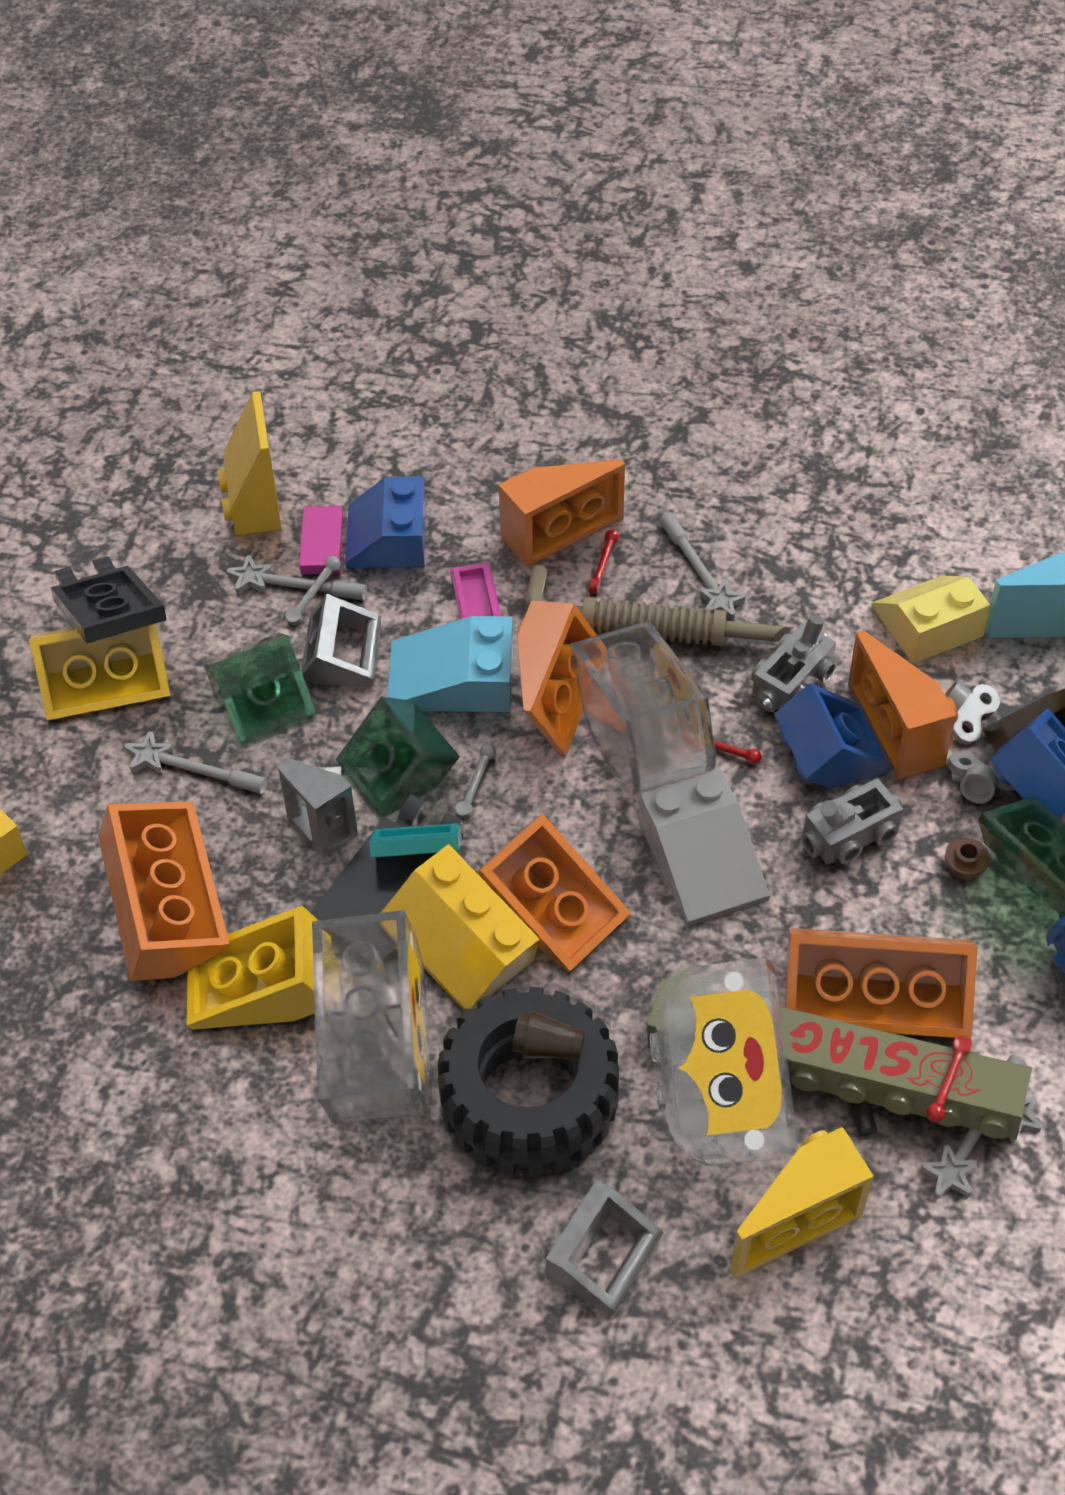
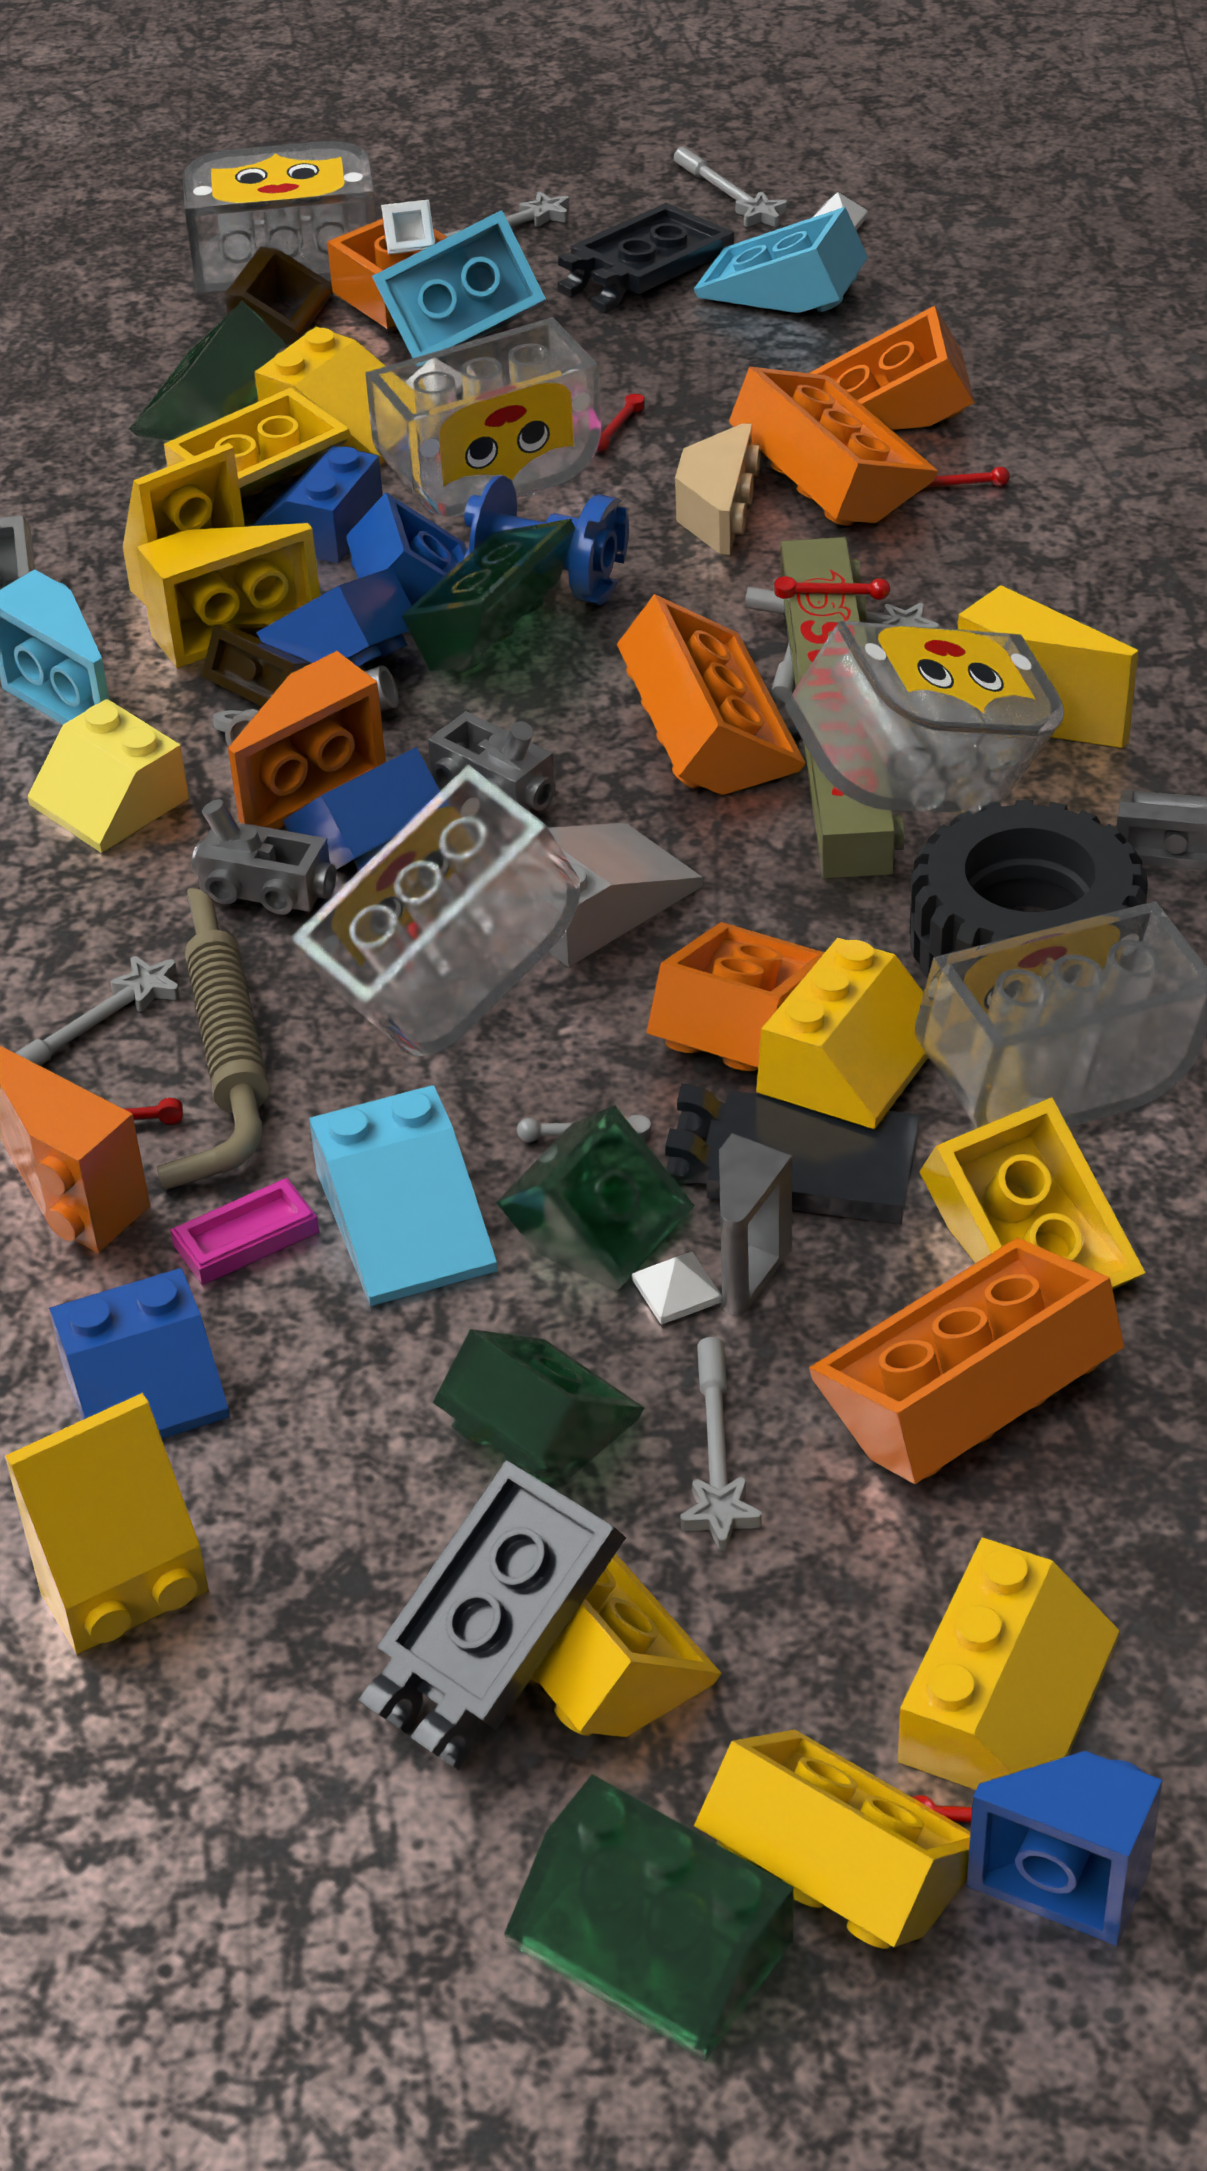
camera: 110 degrees left, 10 degrees down
light grey piece [227,555,367,601] -> none
light grey hinge [285,556,341,626] -> none
dark pink tile [299,506,344,575] -> none
flat silver tile [300,594,382,687] -> none
teal tile [369,823,462,857] -> none
dark brown cone [512,1011,585,1059] -> none
orange slope [517,601,607,755] -> none
reddish brown plate [945,838,990,880] -> none

